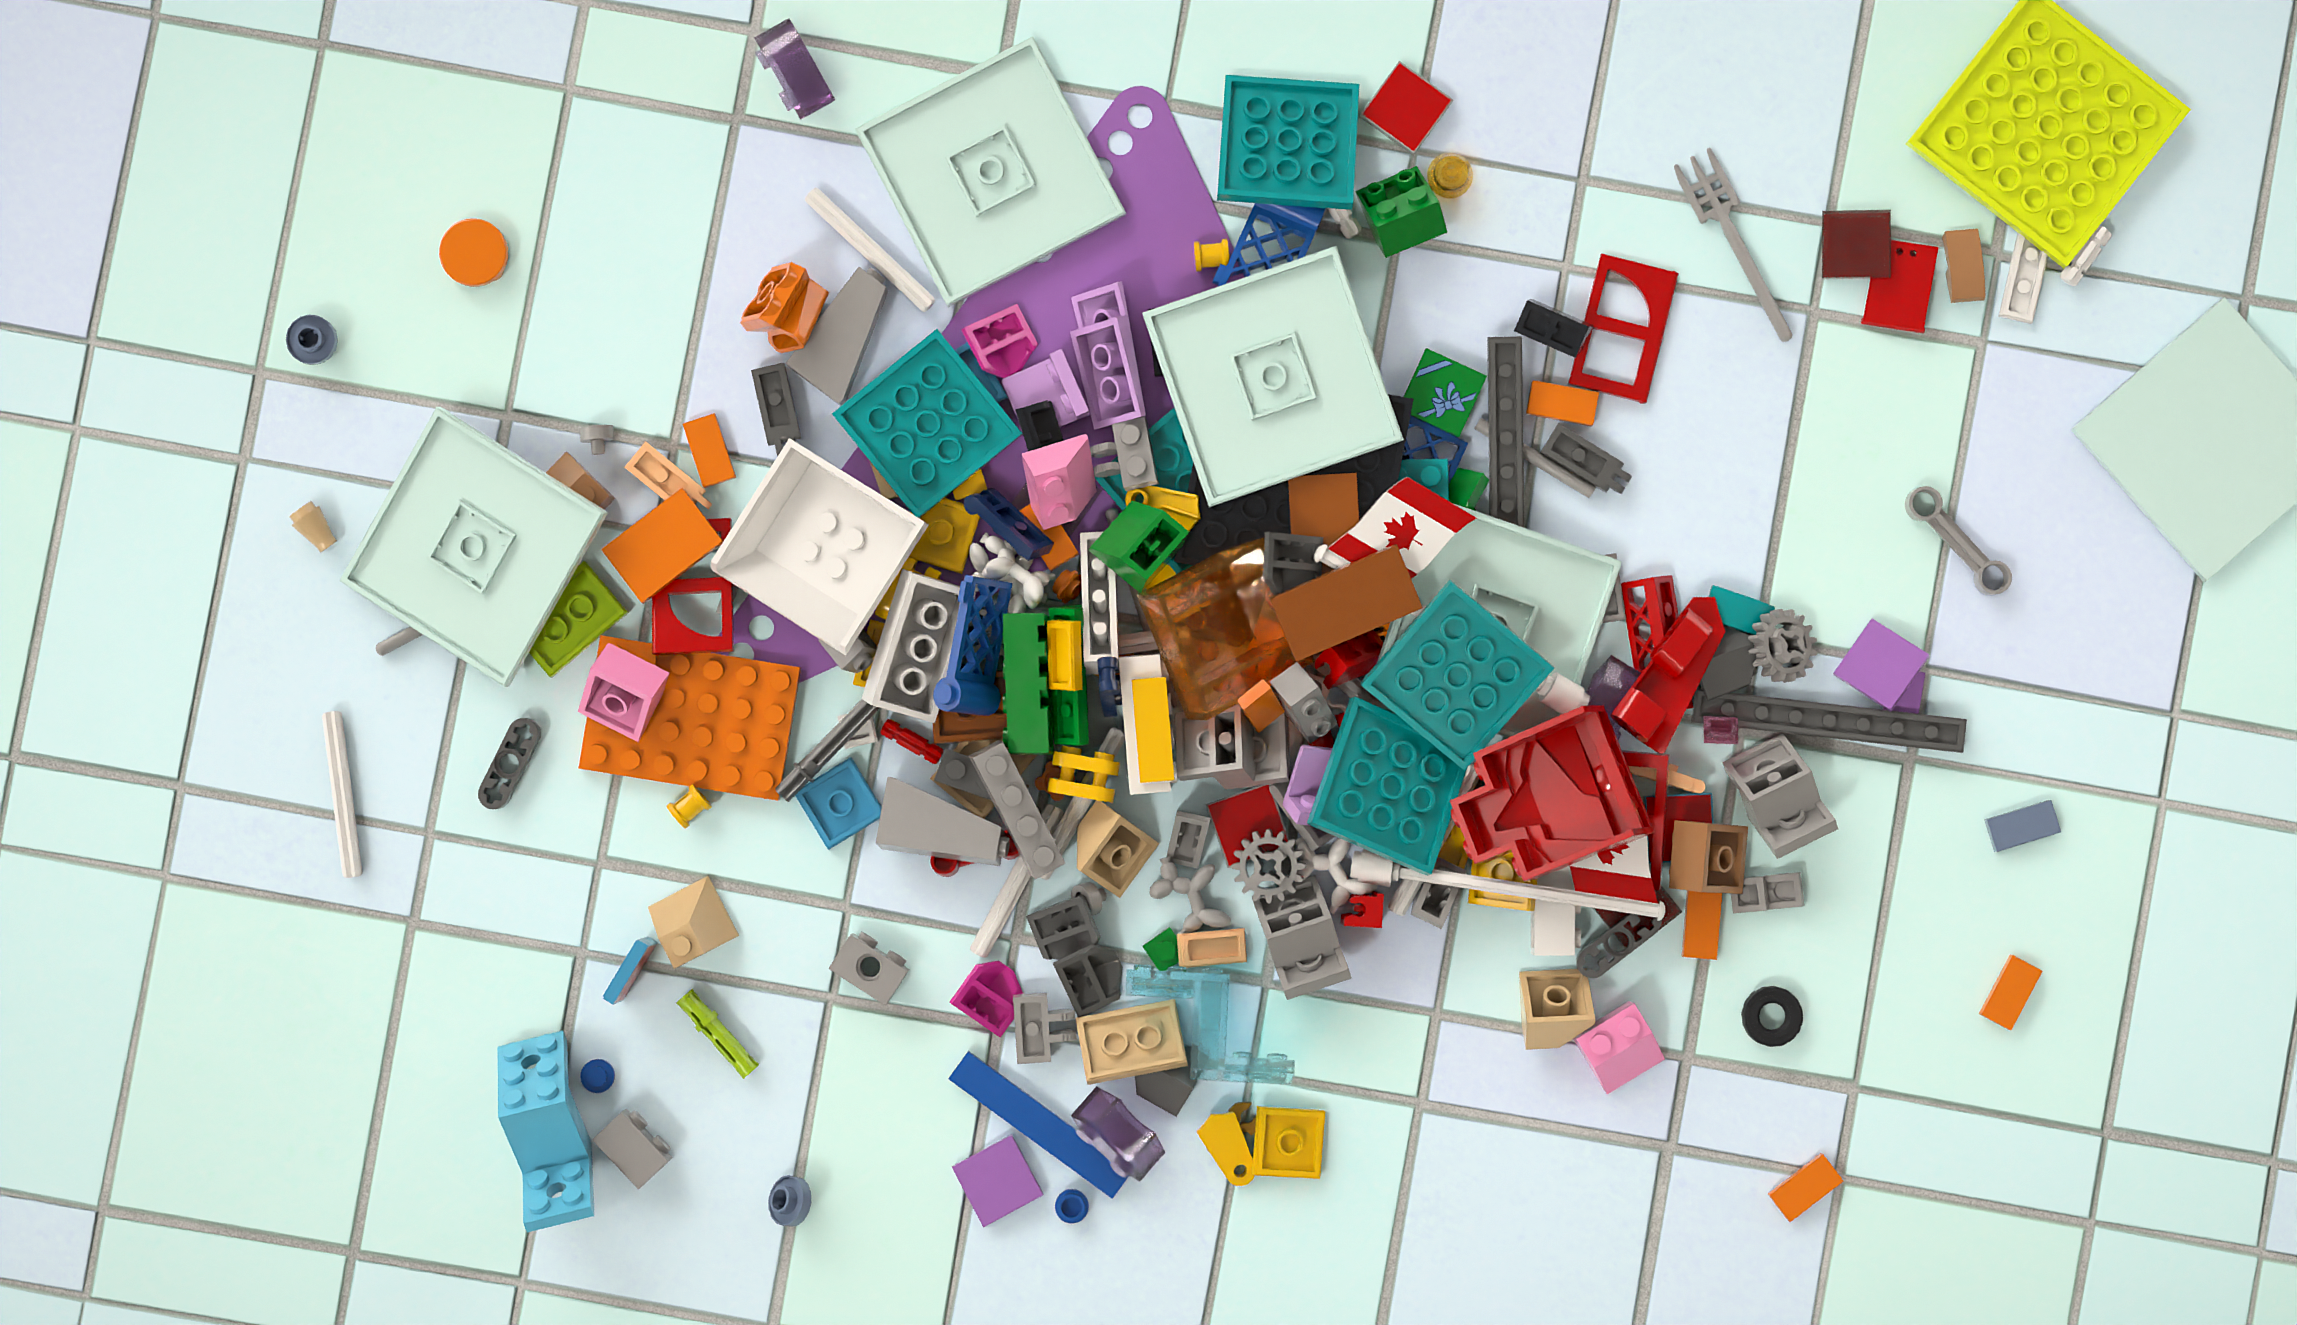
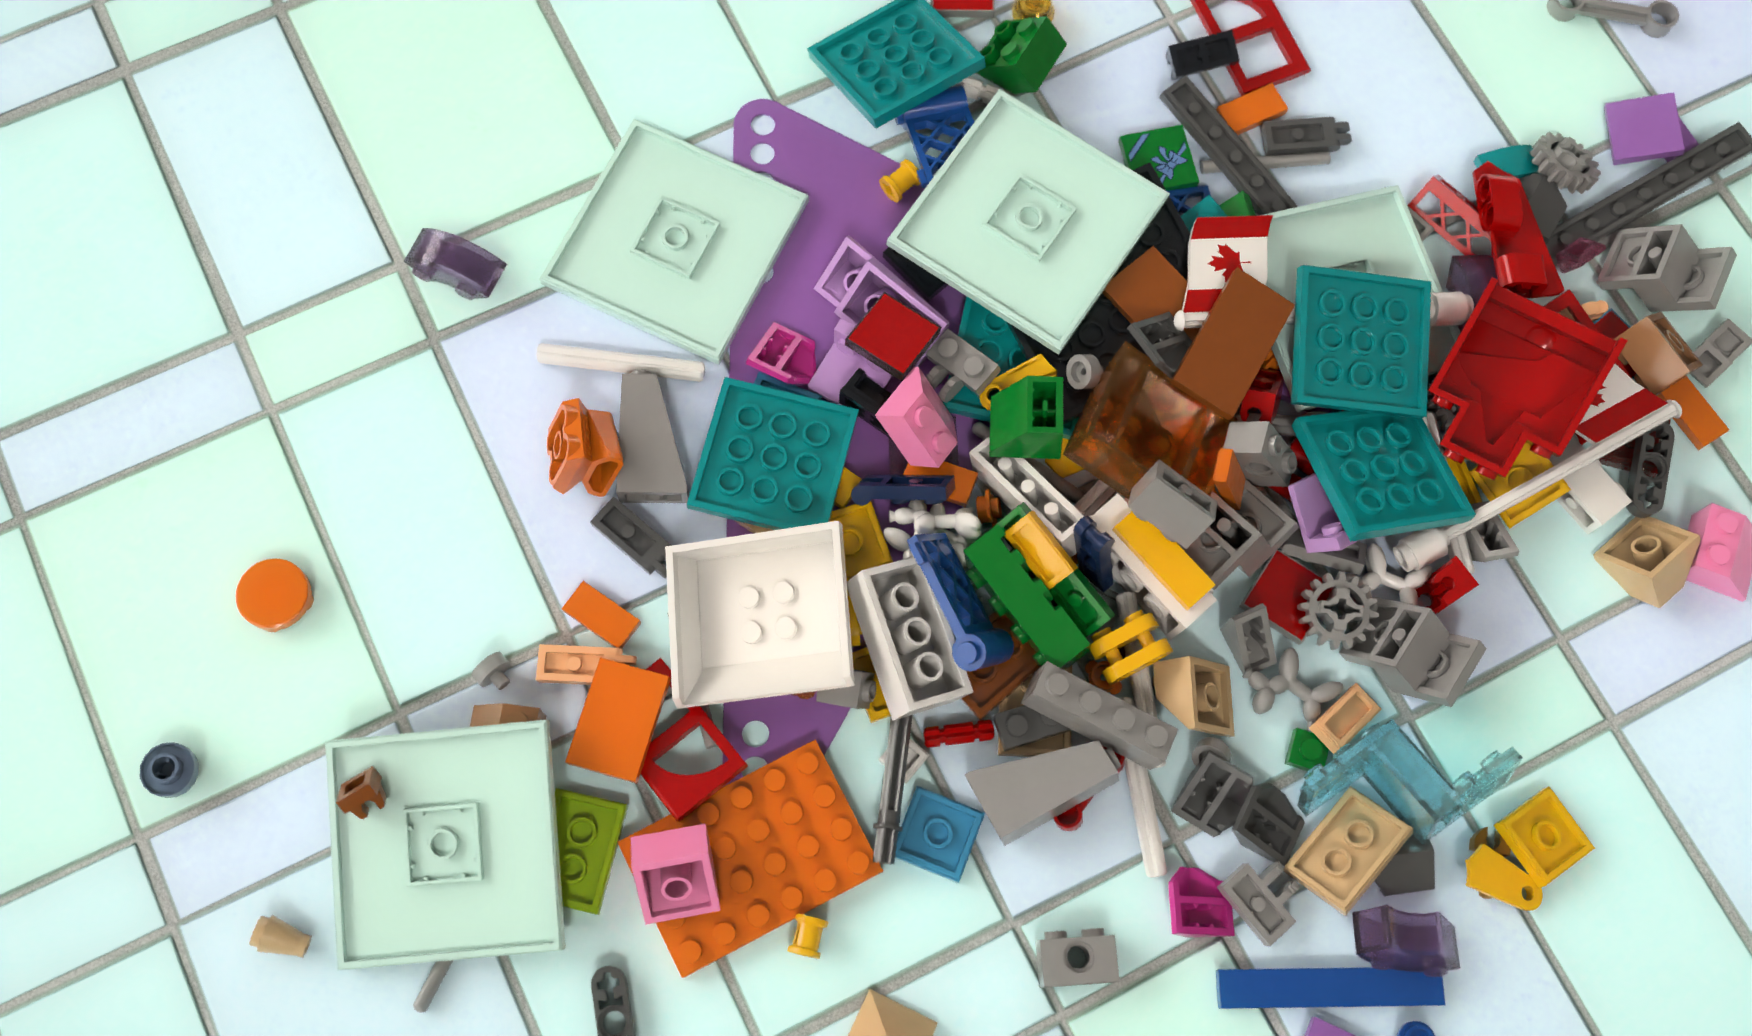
camera: 40 degrees left, 15 degrees down
none -> dark orange tile [336,766,387,819]
none -> red tile [845,292,941,381]
none -> light grey tile [1066,354,1103,389]
none -> light grey brick [1128,460,1217,549]

